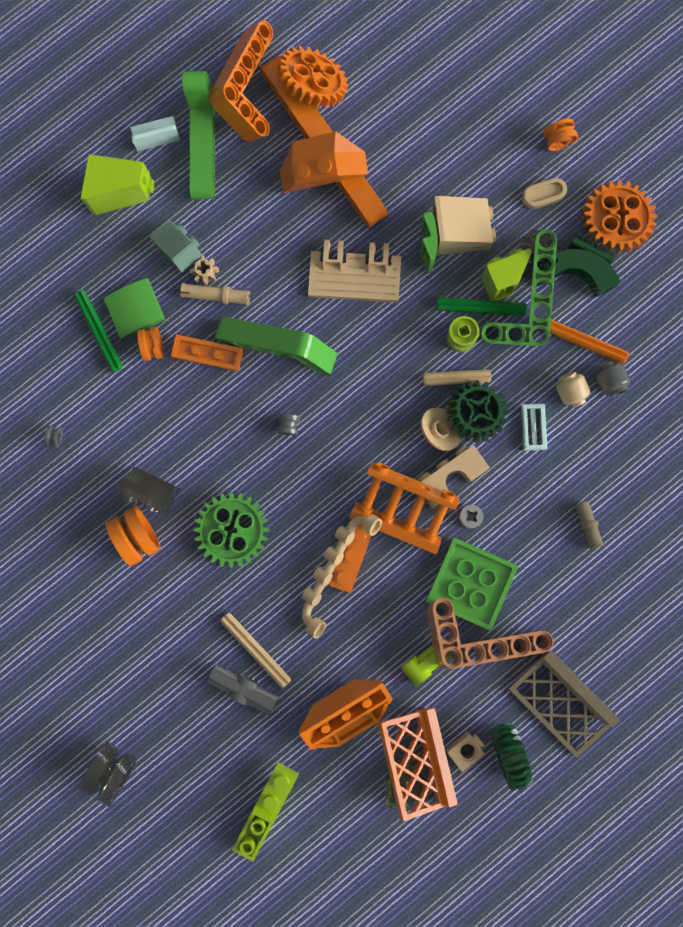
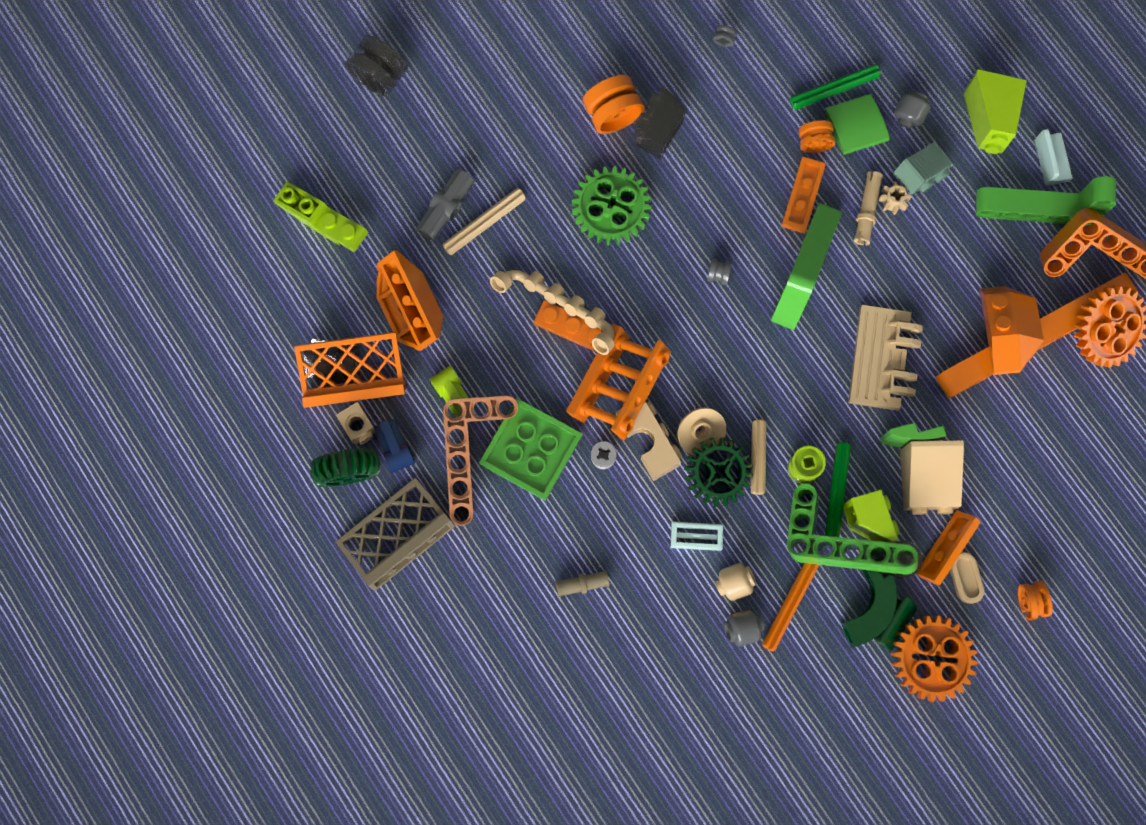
camera: 90 degrees right, 5 degrees down
none -> dark blue piece [375,419,415,473]
none -> dark grey head [894,90,931,129]
none -> orange plate [916,510,981,586]

